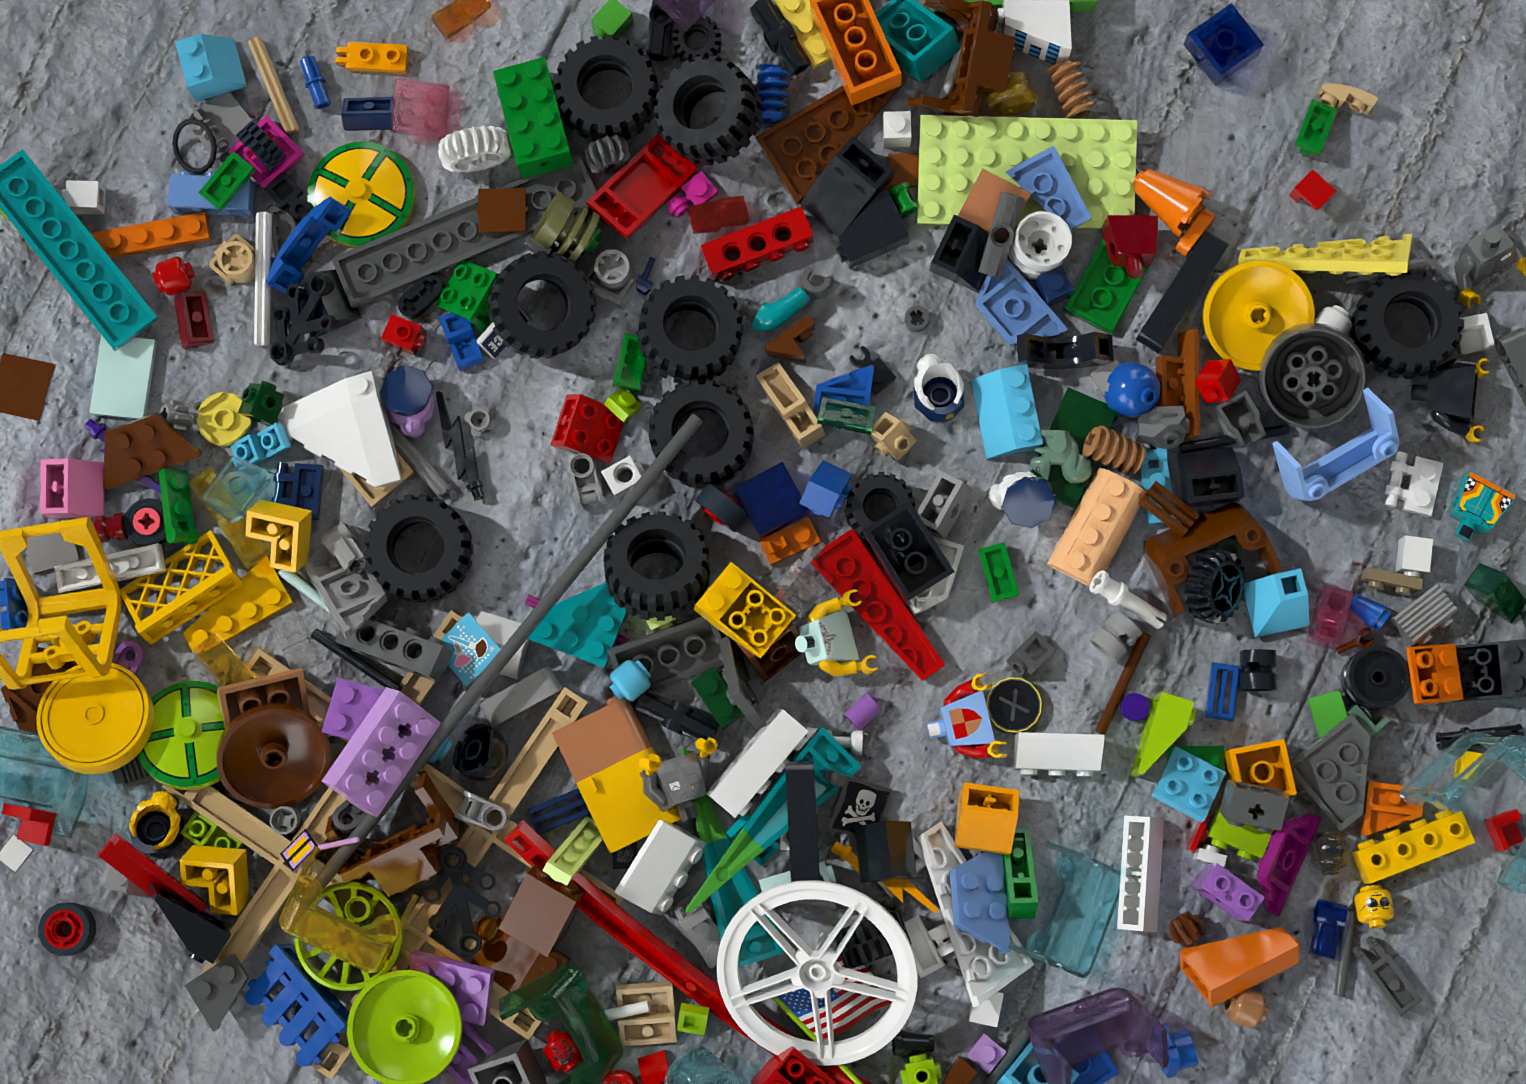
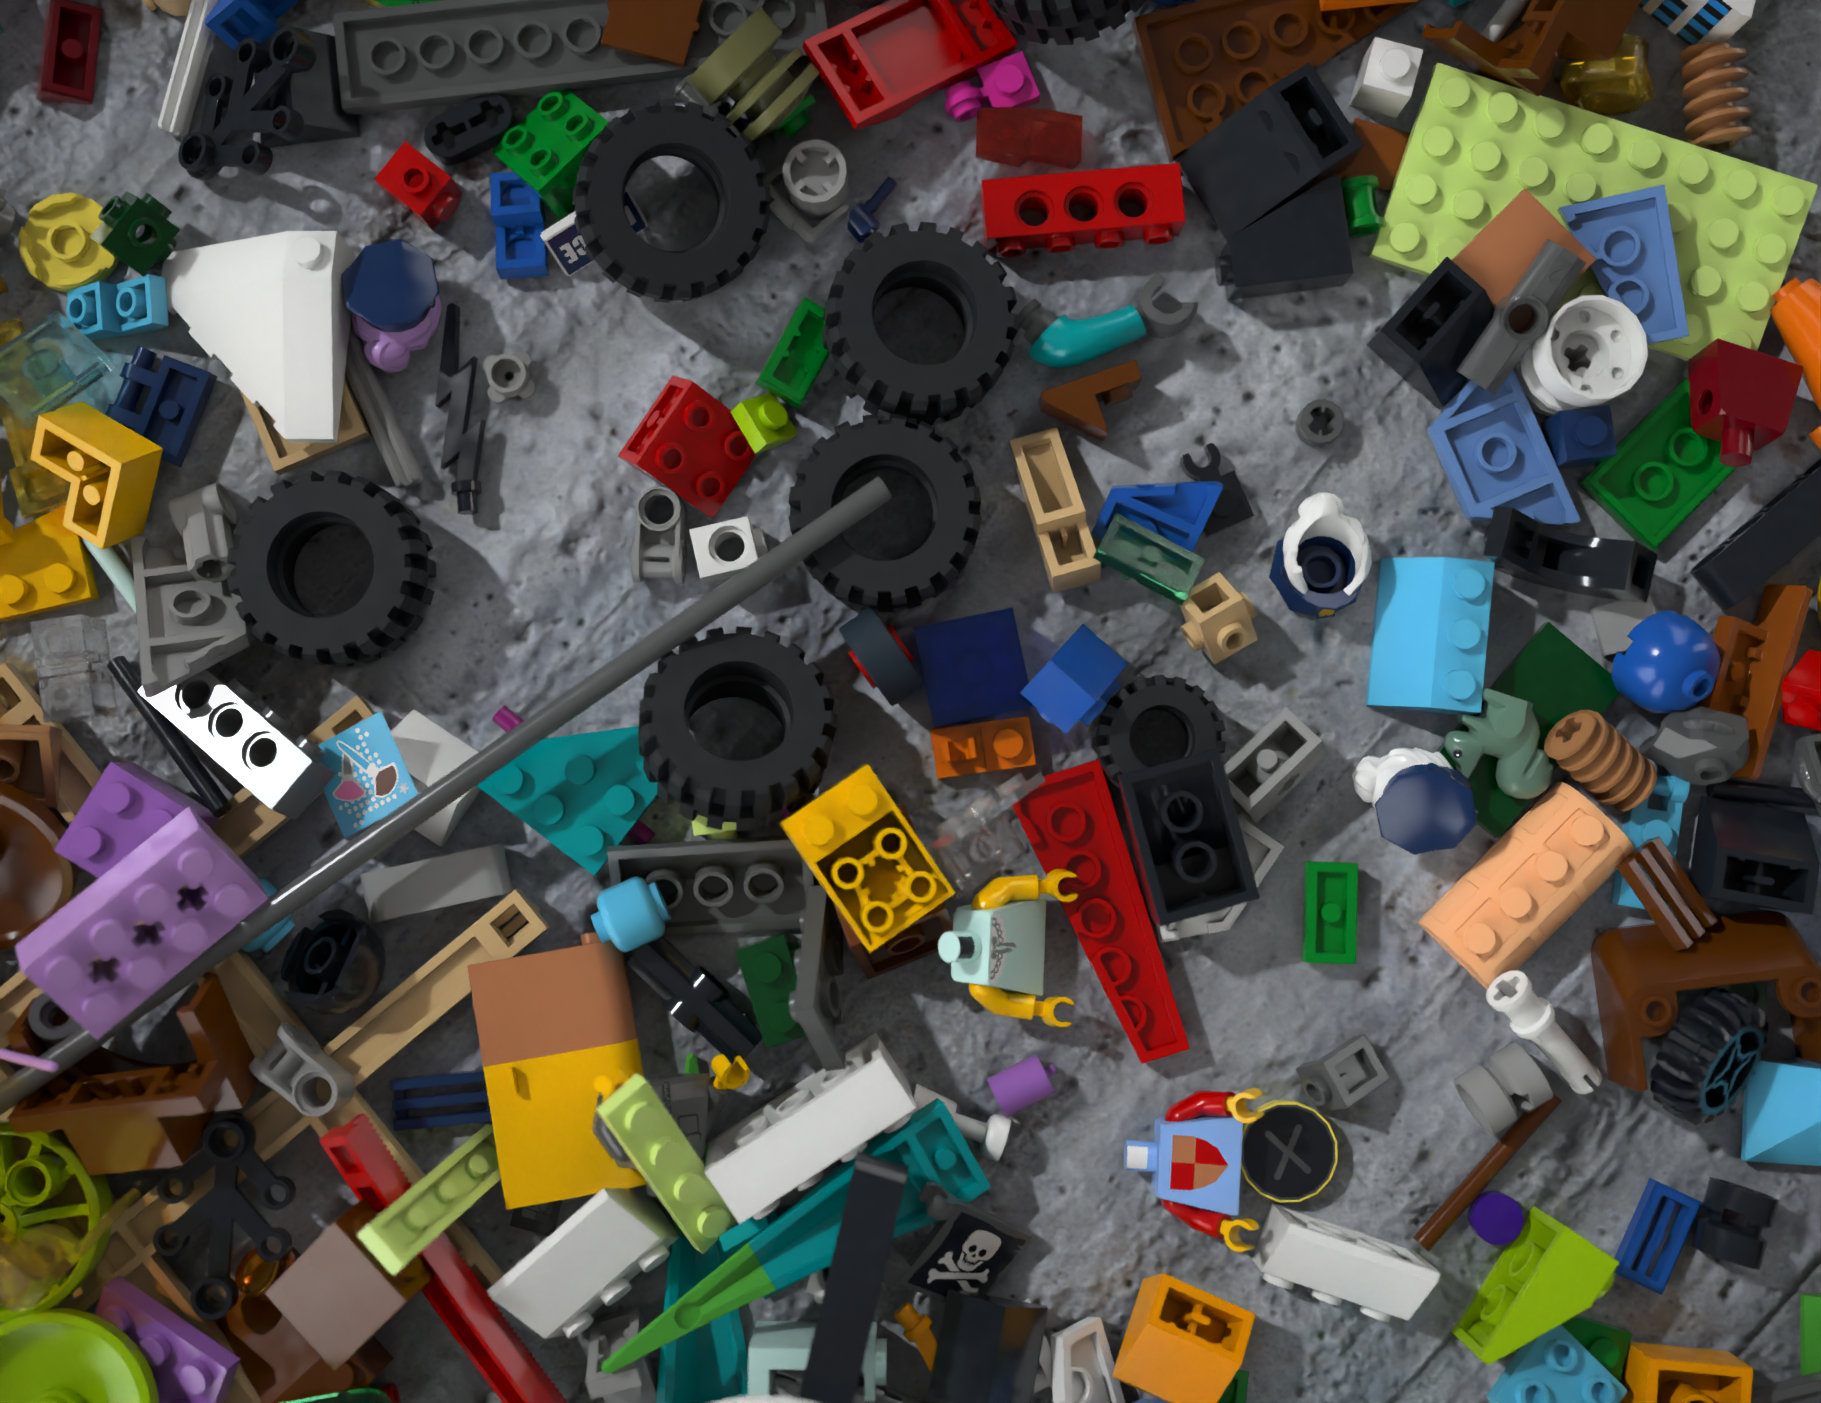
camera: 10 degrees right, 5 degrees up
none -> yellowish green plate [596,1073,737,1254]

